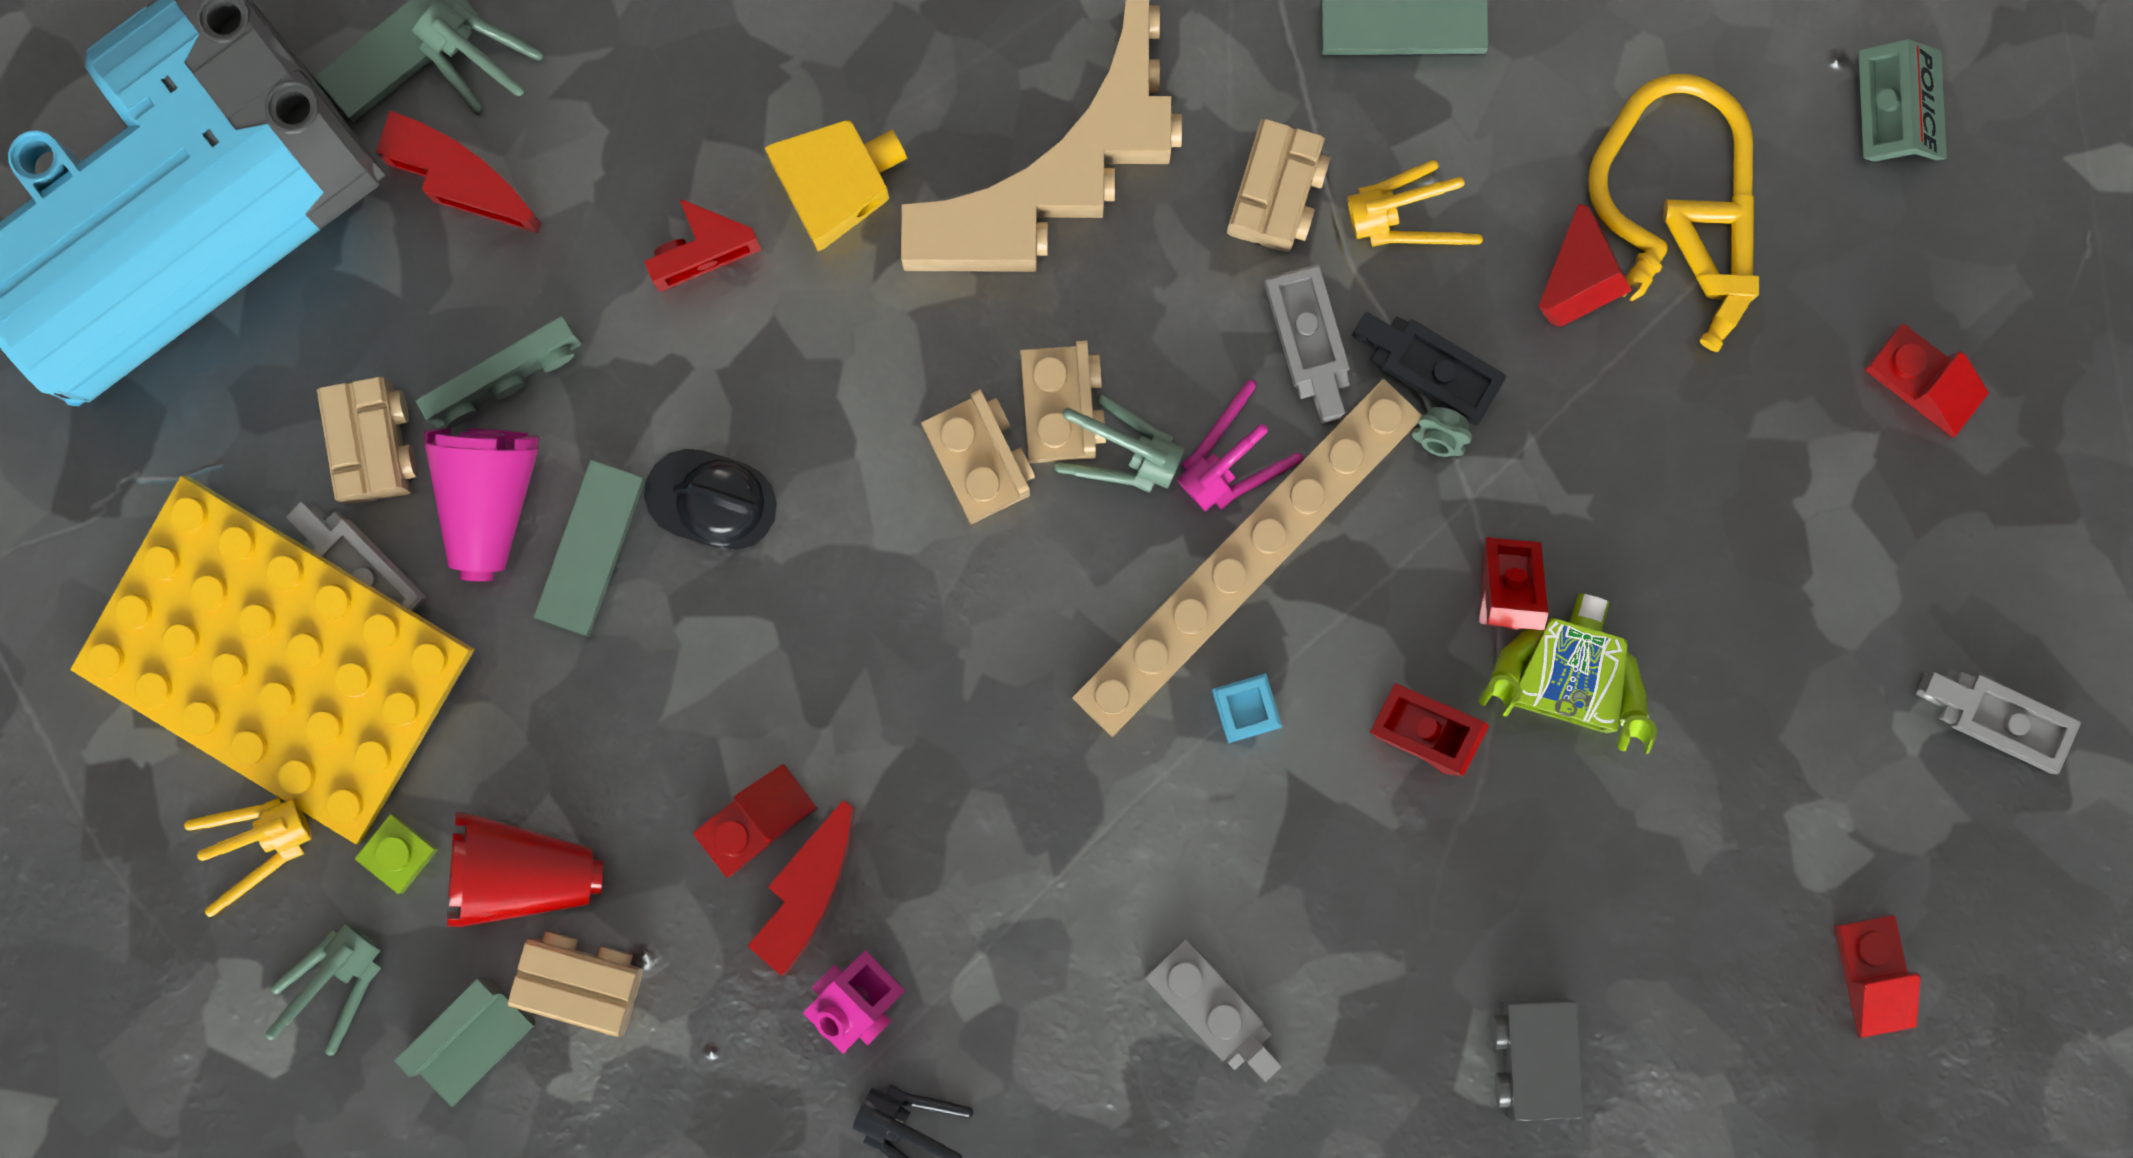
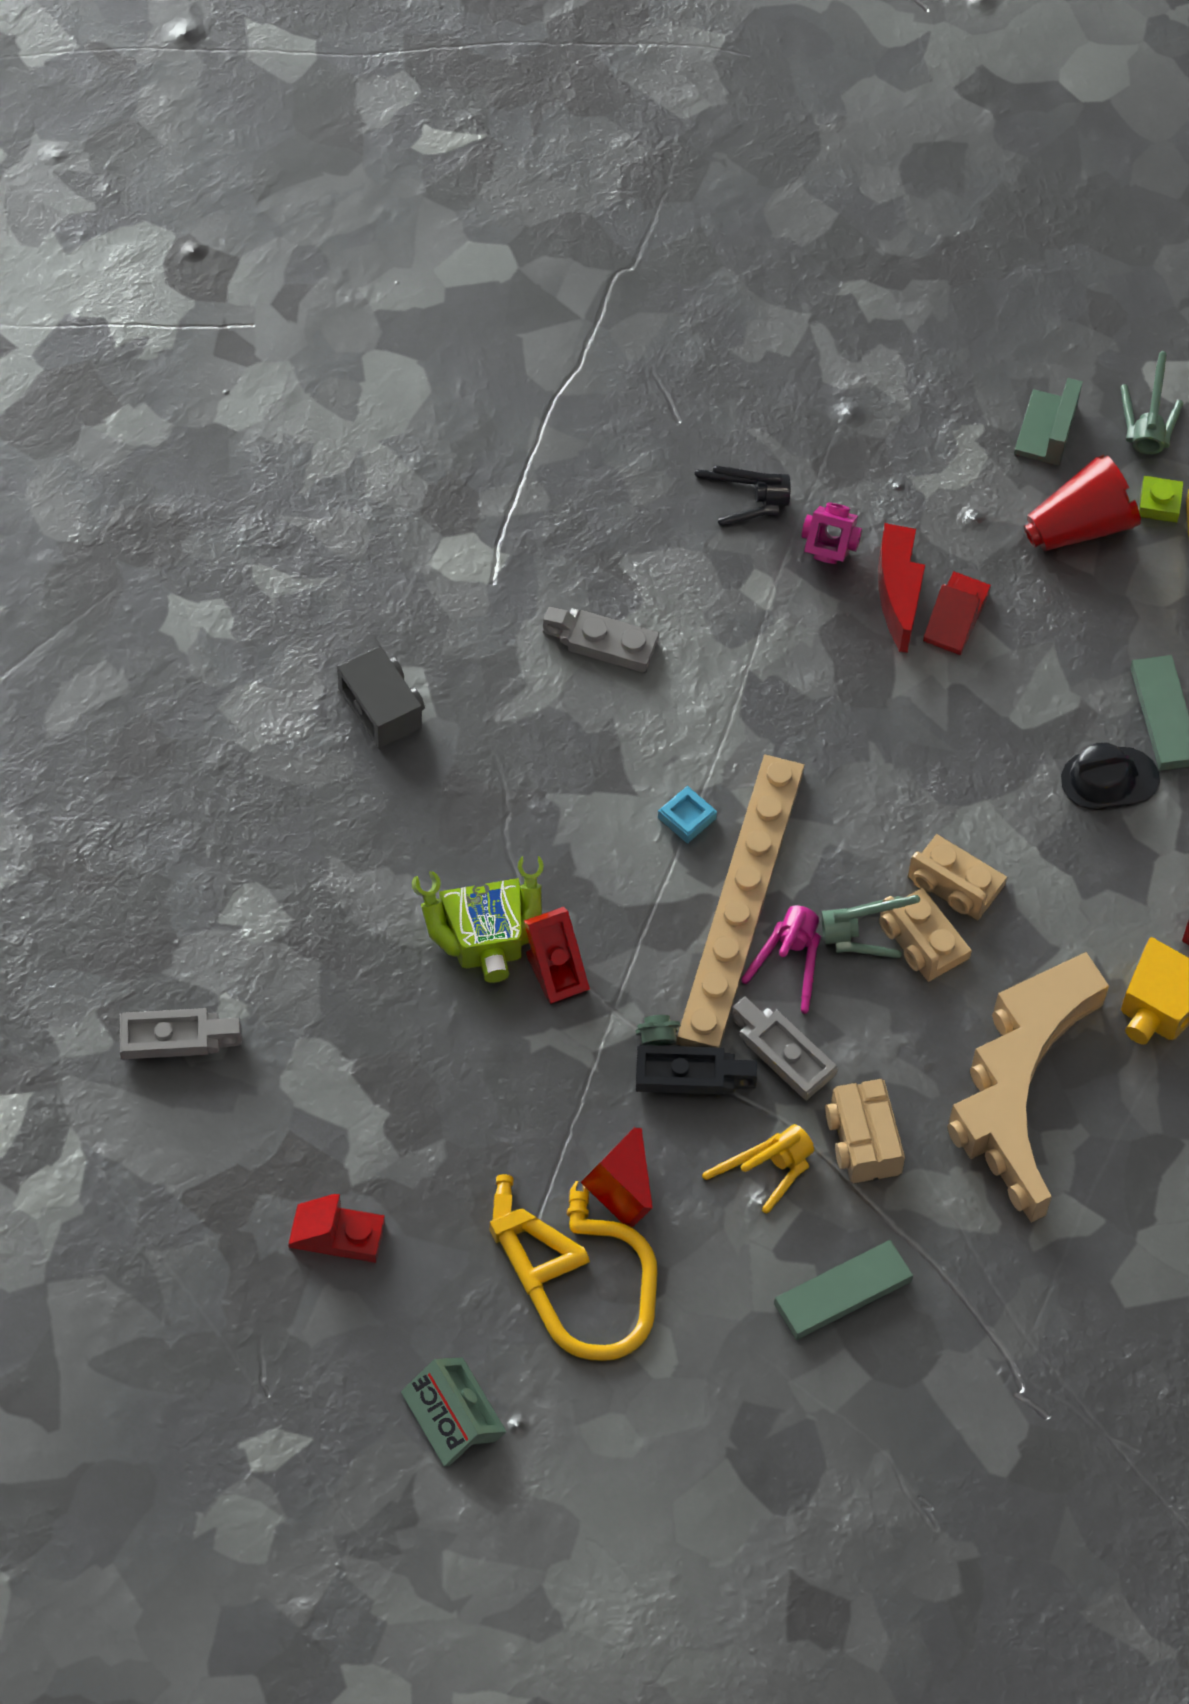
camera: 150 degrees right, 25 degrees down
tan brick [508,931,644,1037] -> none
red slope [1369,683,1490,776] -> none
red slope [1834,915,1921,1038] -> none

